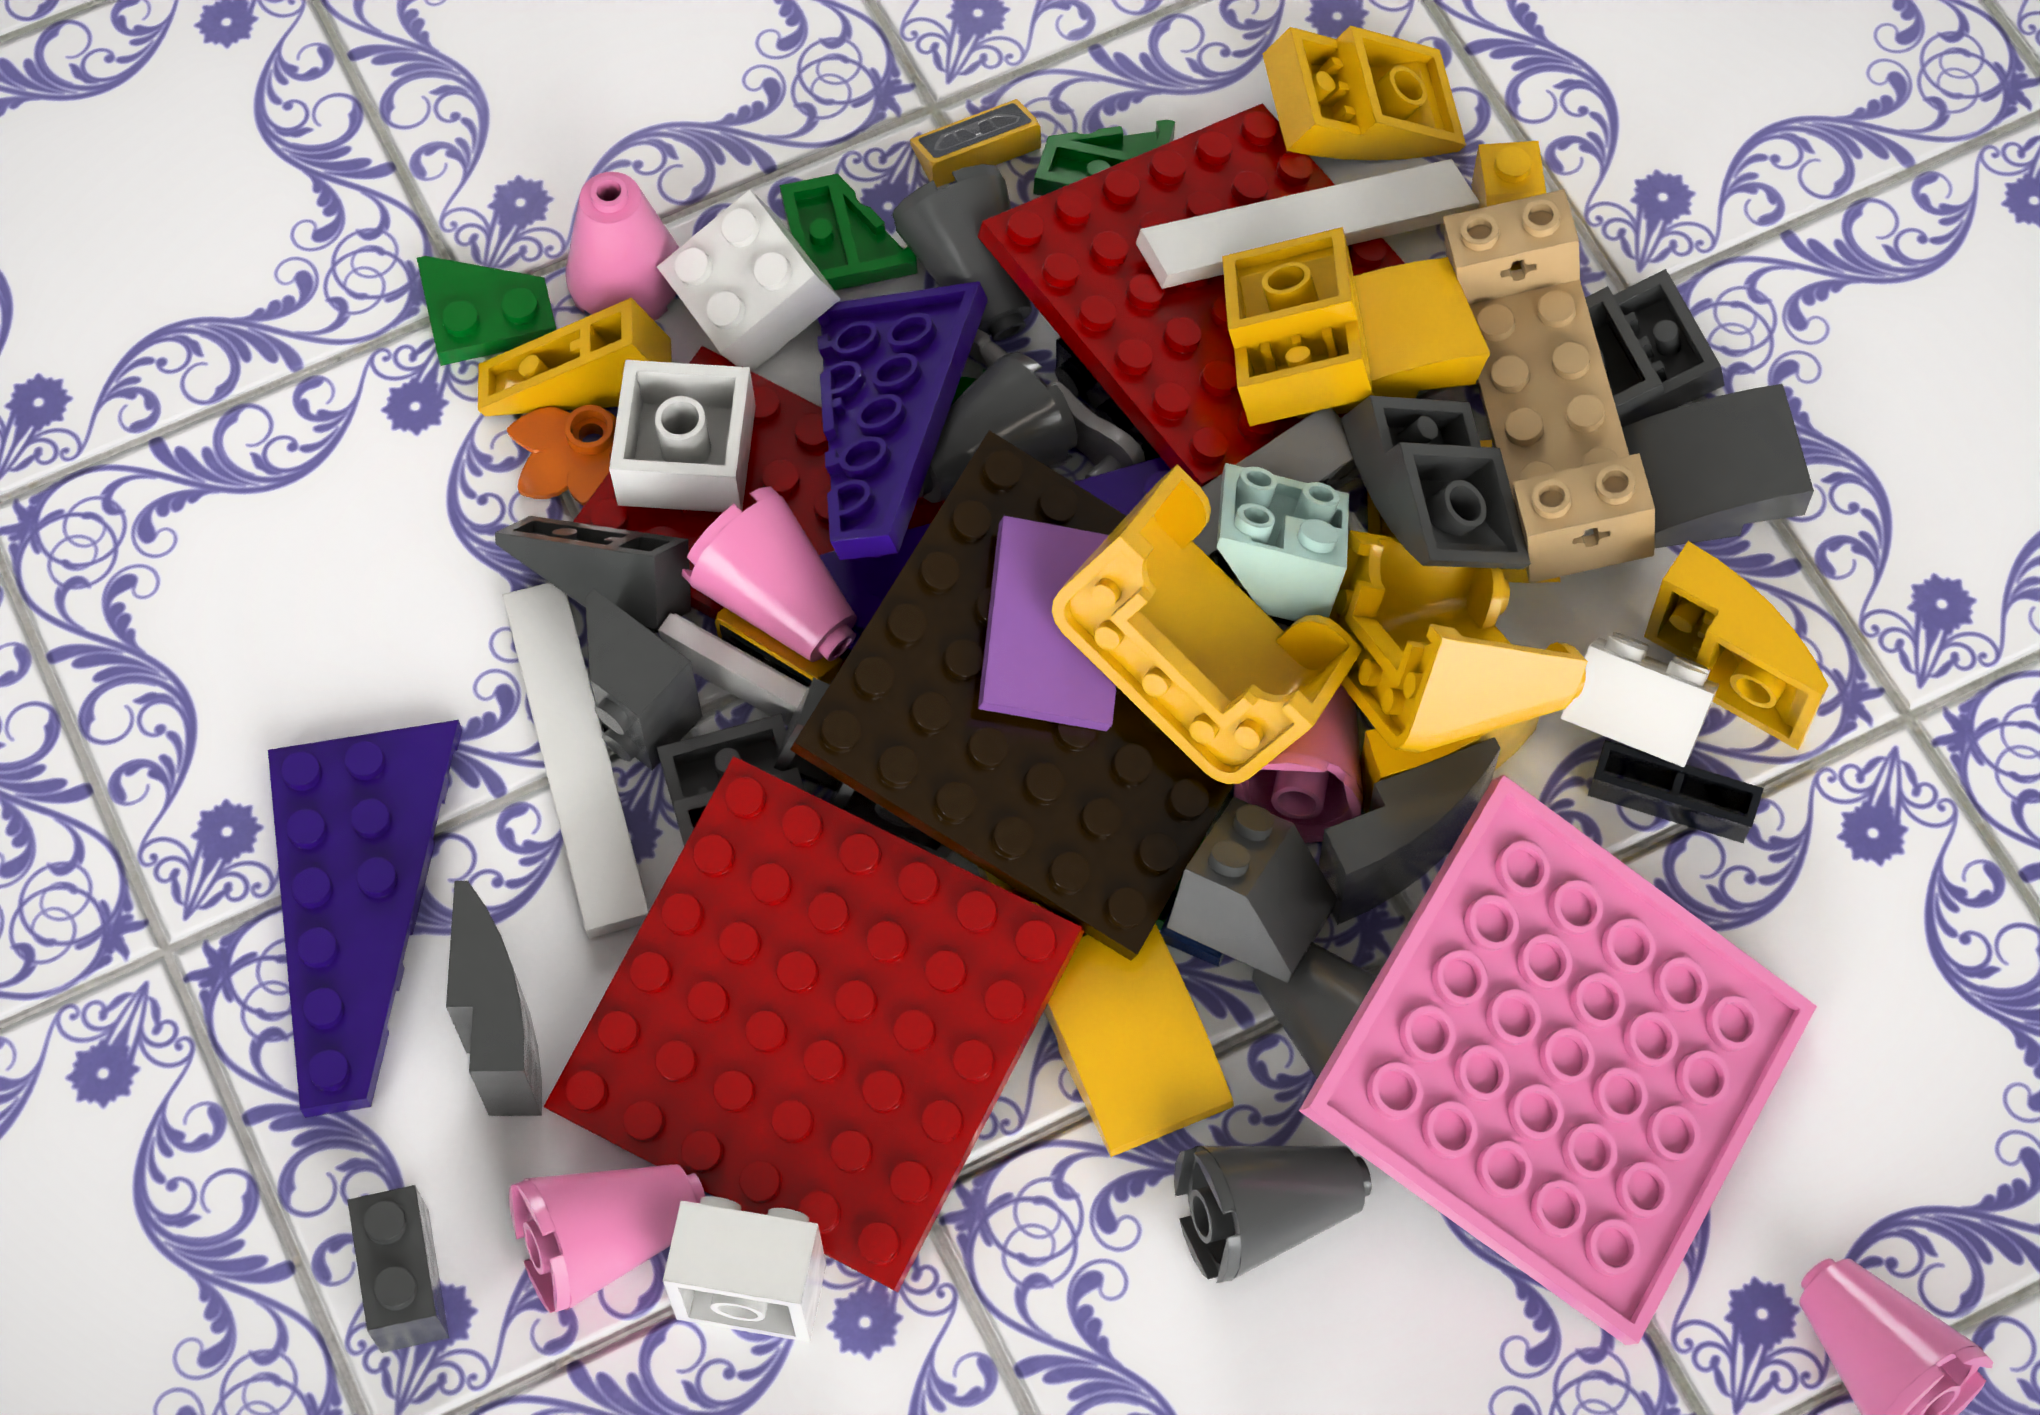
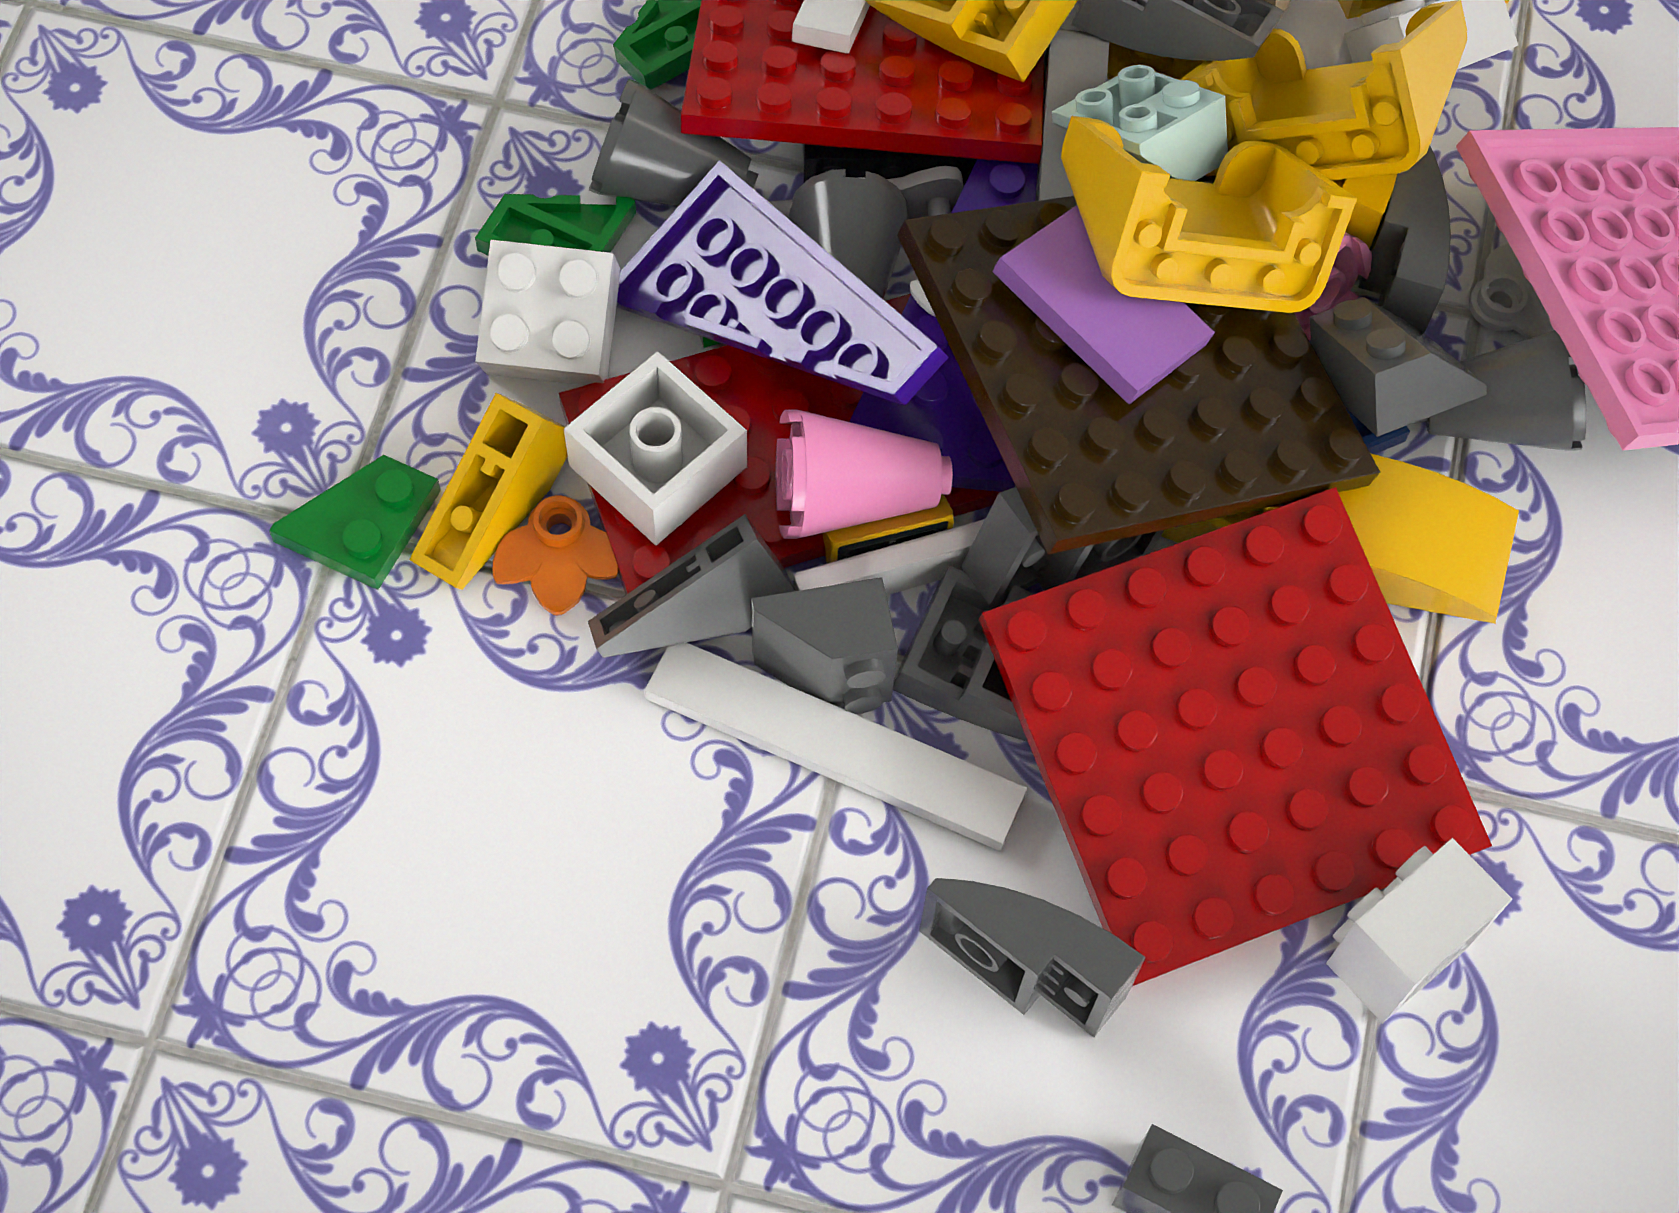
camera: 55 degrees left, 0 degrees up
dark purple wing [268,720,462,1118] -> none
bright pink cone [509,1164,706,1313] -> none
bright pink cone [565,172,679,320] -> none
slope [910,99,1041,188] -> none
dark grey cone [1174,1146,1372,1283] -> none
black piece [1587,740,1764,843] -> none

